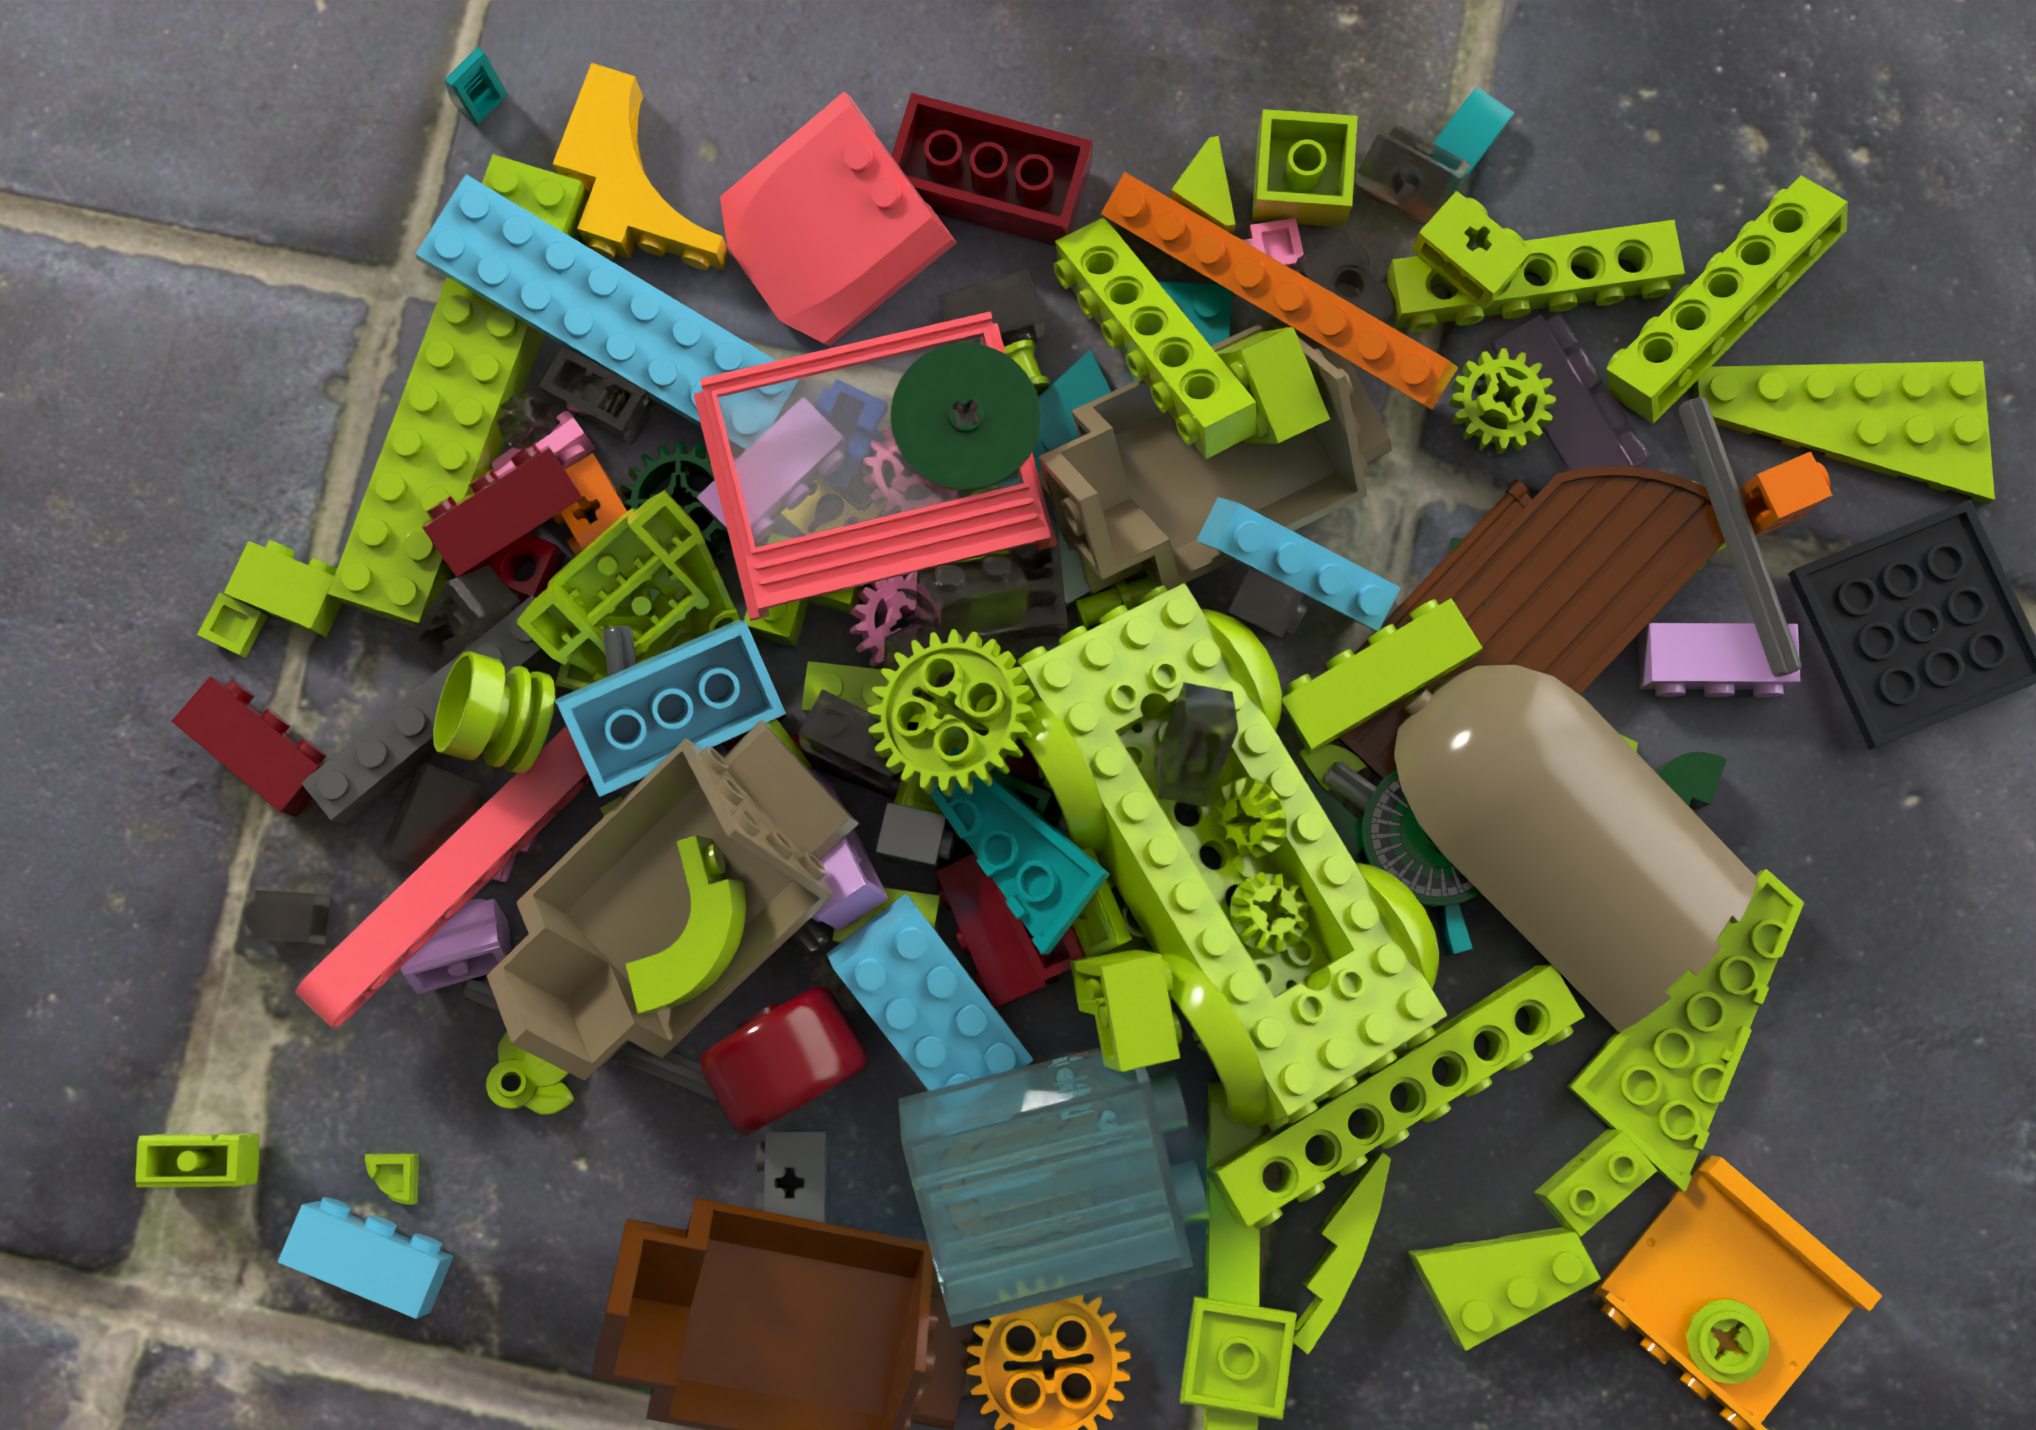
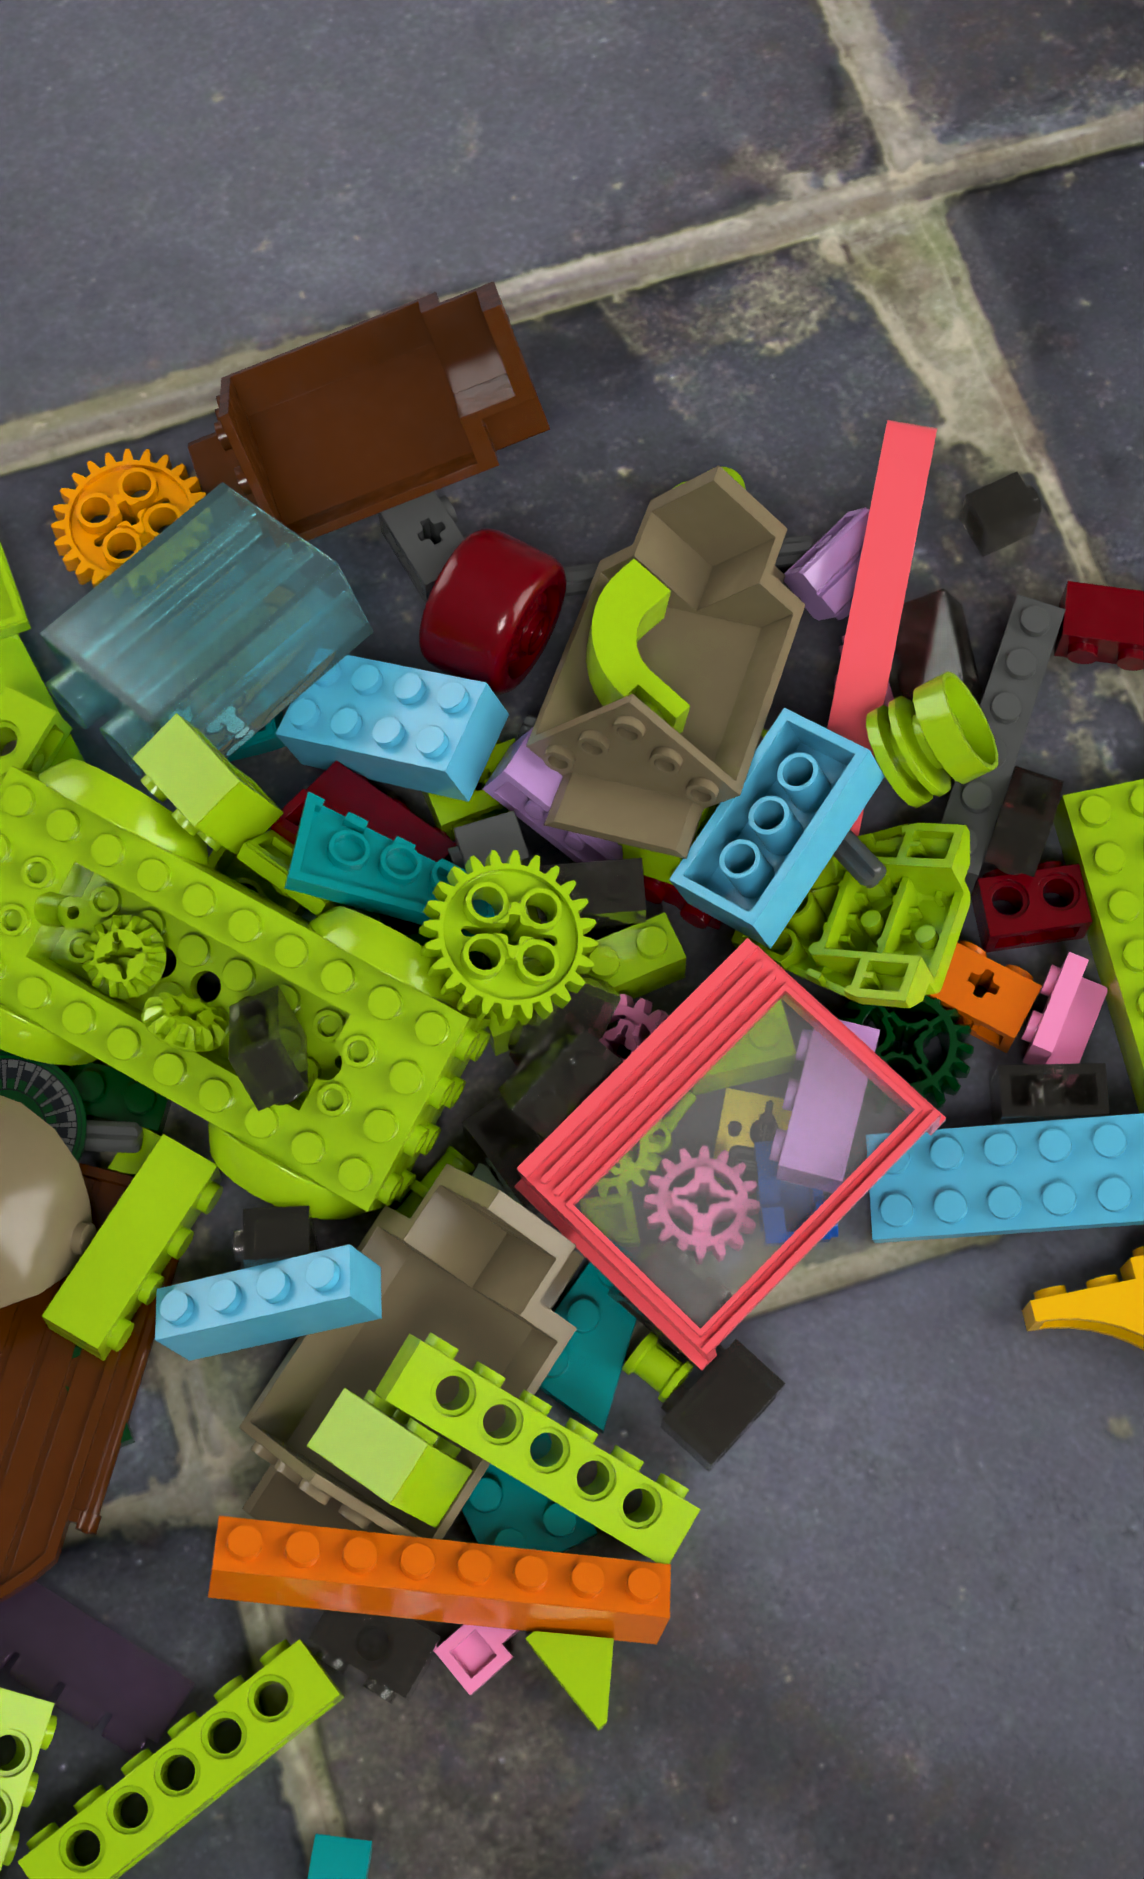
camera: 145 degrees right, 10 degrees down
lime brick [135,1133,260,1187] -> none
medium azure brick [278,1197,454,1319] -> none
lime tile [365,1153,419,1205] -> none
dark red brick [422,443,583,577] -> none
clear smoke gear [496,391,560,449] -> none
coral wedge [719,92,957,346] -> none
dark green piece [890,343,1041,491] -> none
dark red brick [891,93,1093,246] -> none
lime brick [1252,109,1358,227] -> none
clear smoke brick [1354,120,1472,225] -> none
lime brick [1411,191,1531,310] -> none
lime gear [1448,348,1556,454] -> none

